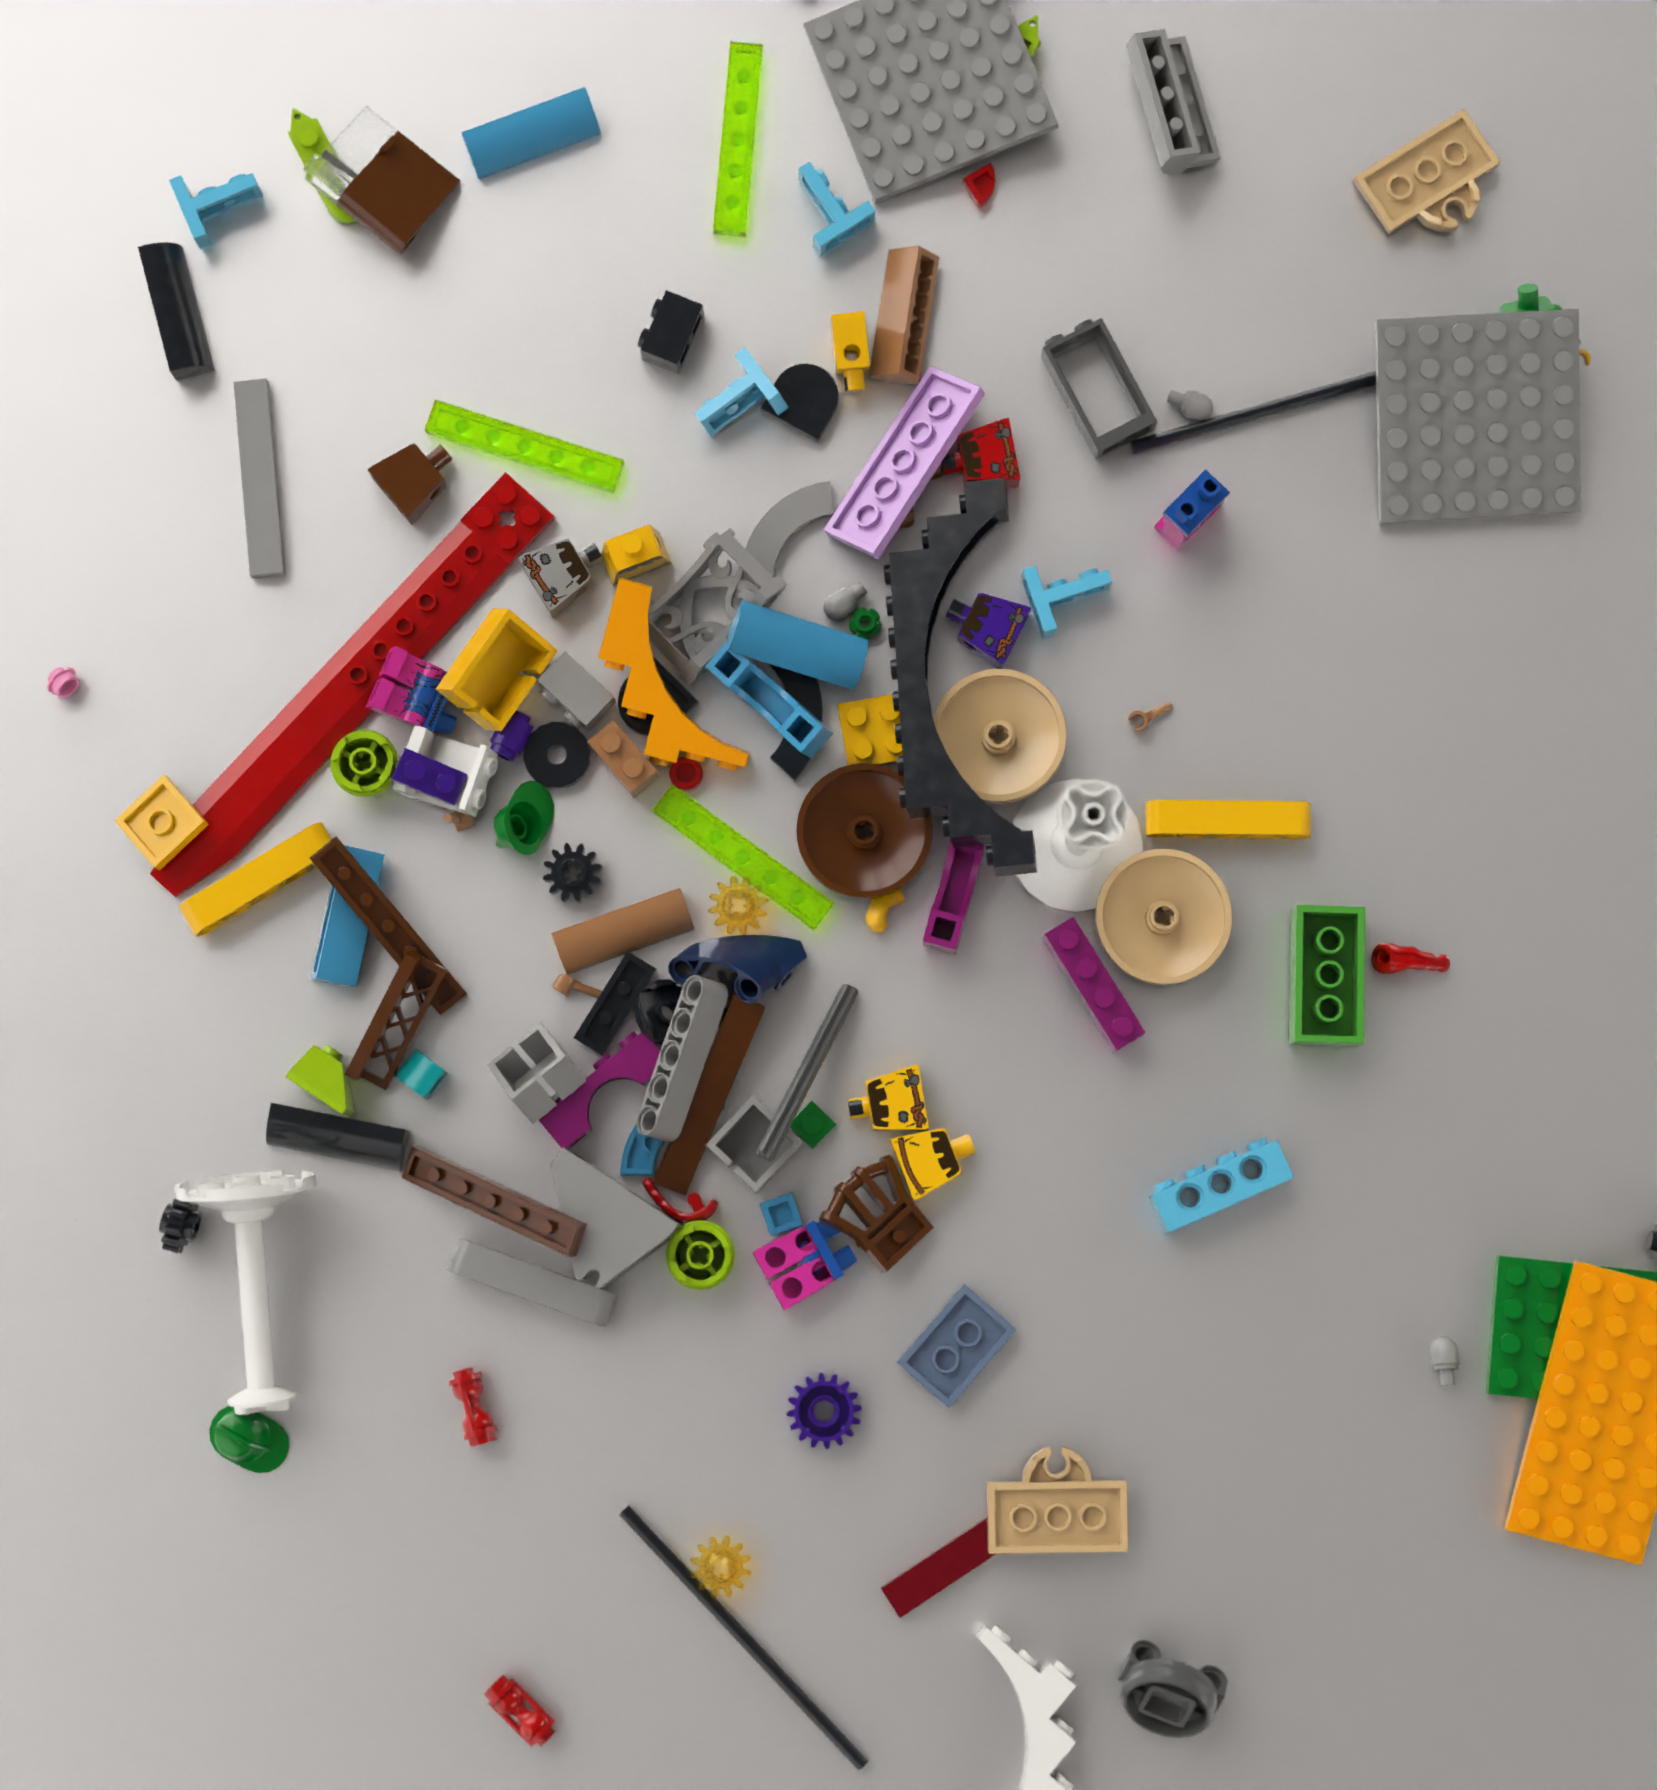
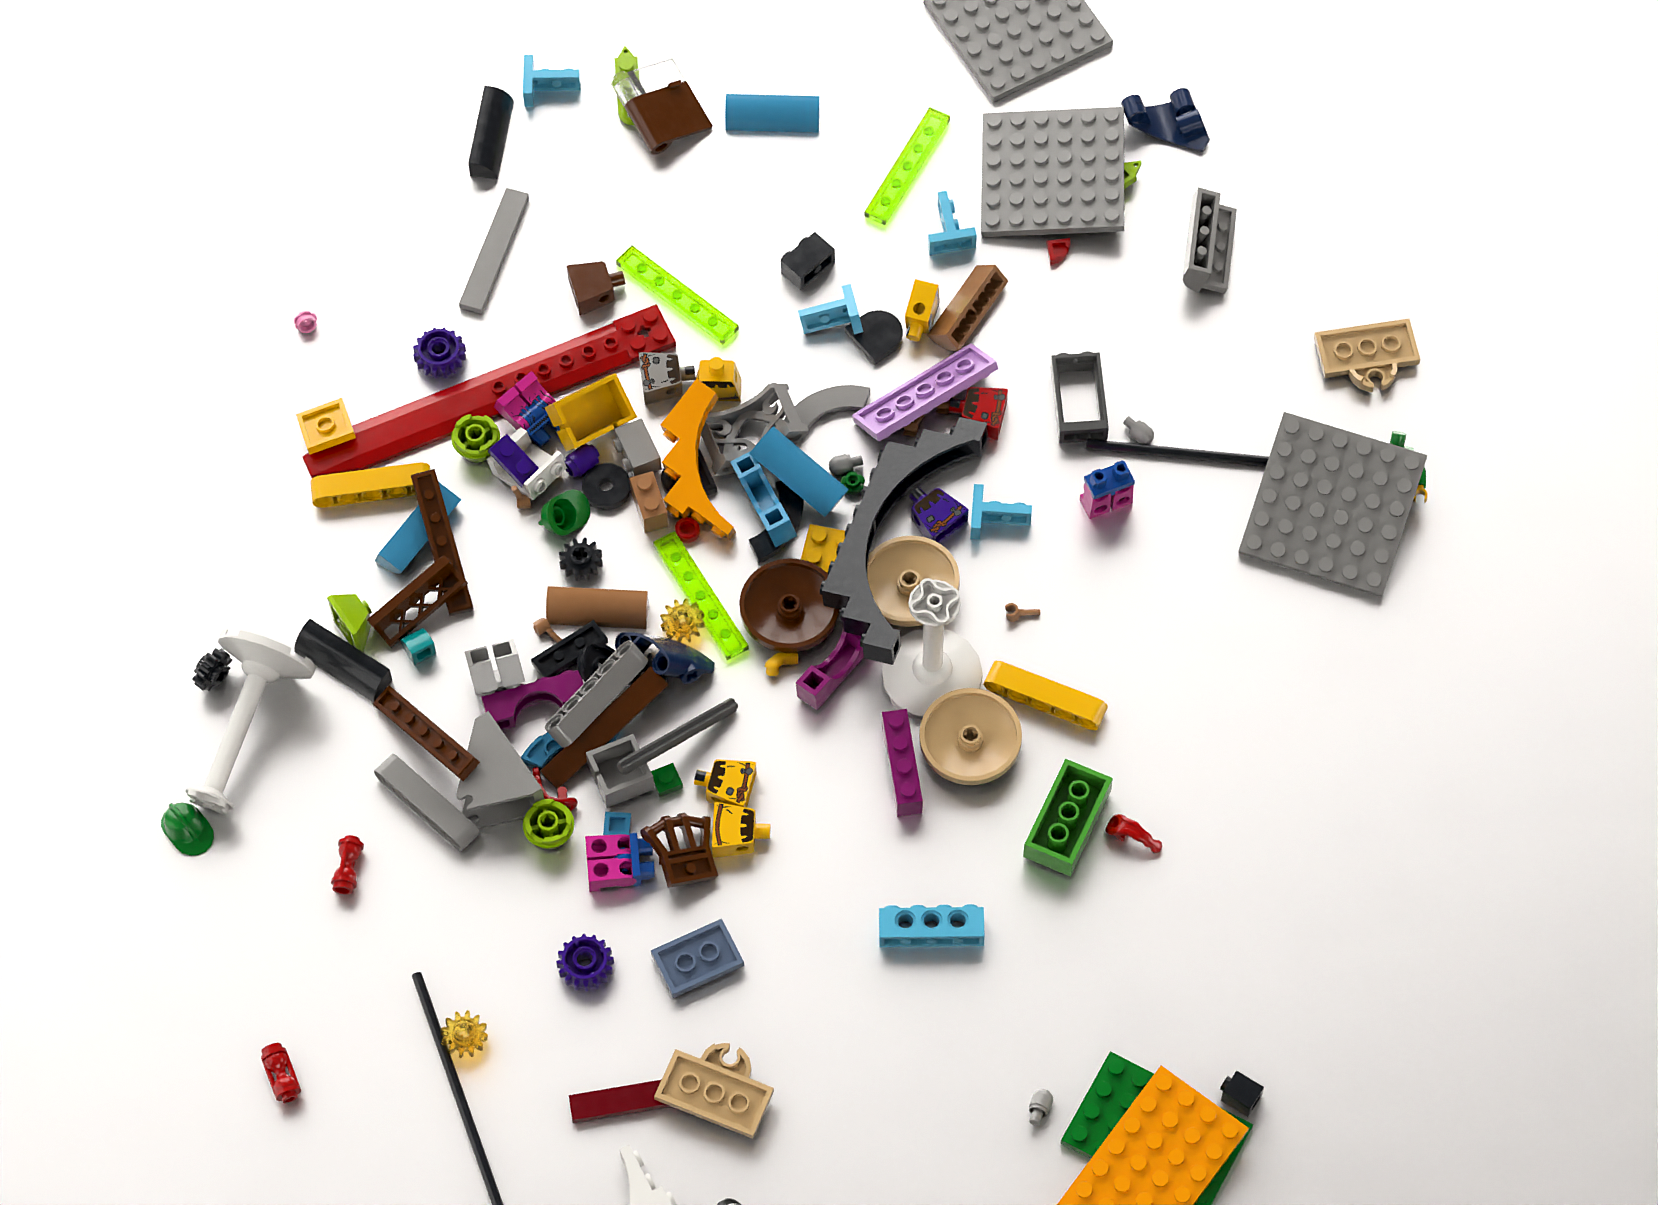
camera: 25 degrees right, 20 degrees down
none -> dark purple gear [413,327,466,378]

